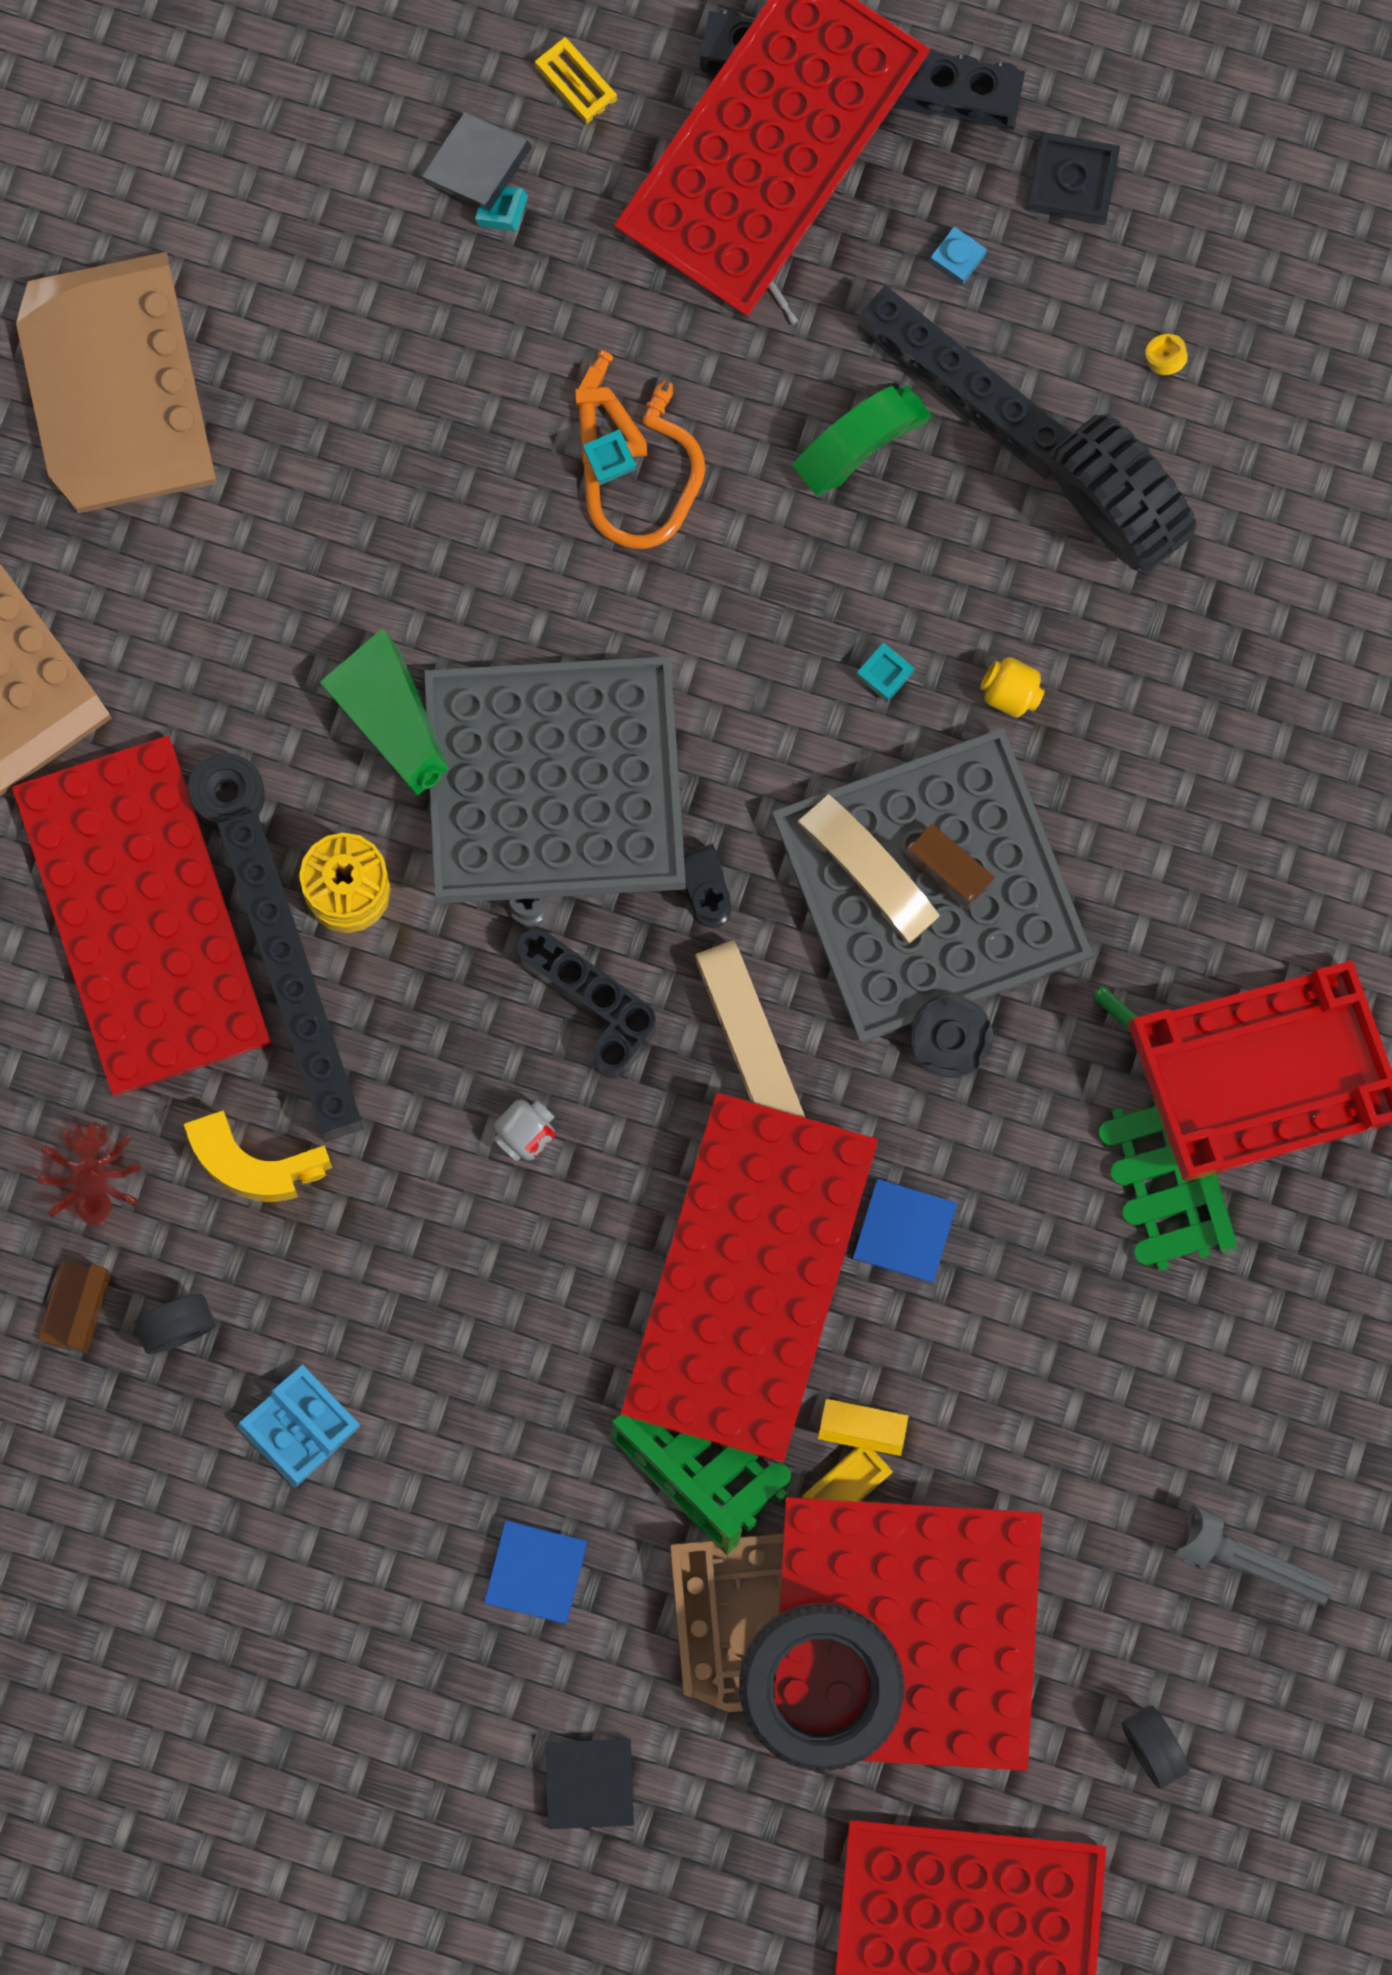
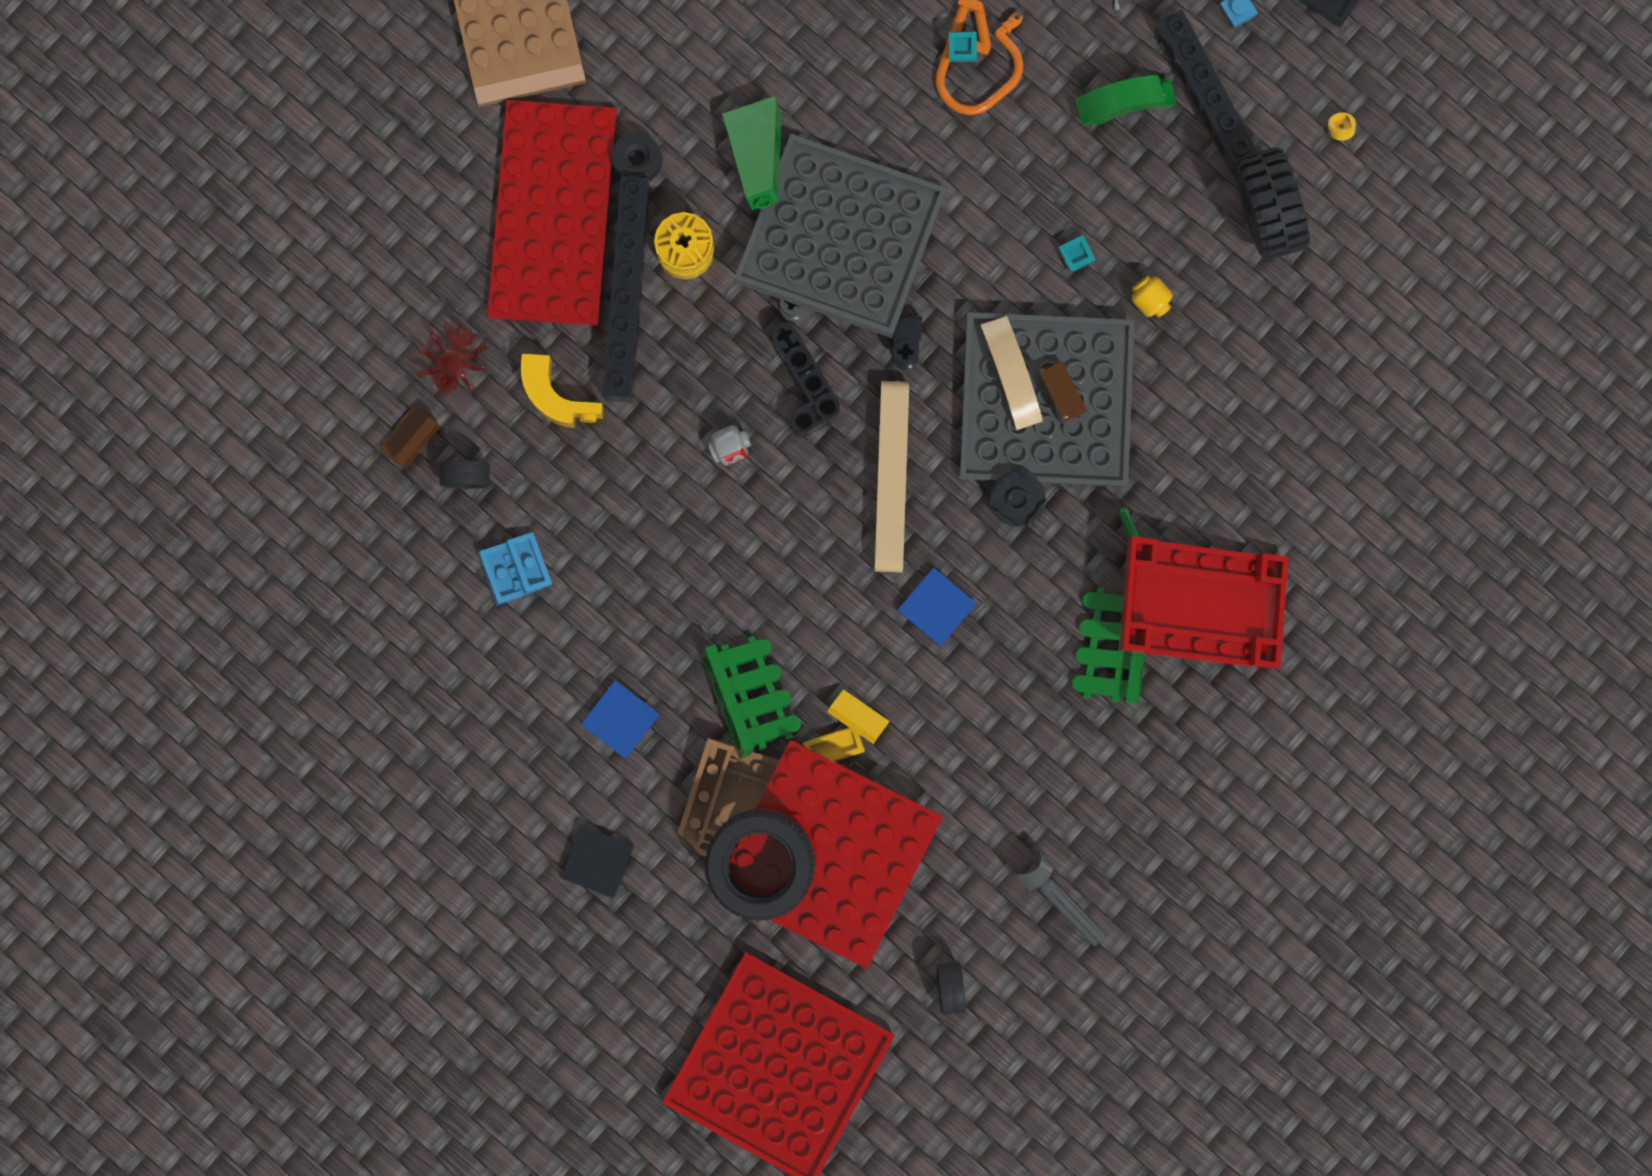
camera: 25 degrees right, 5 degrees up
red plate [620,1093,878,1464] -> none

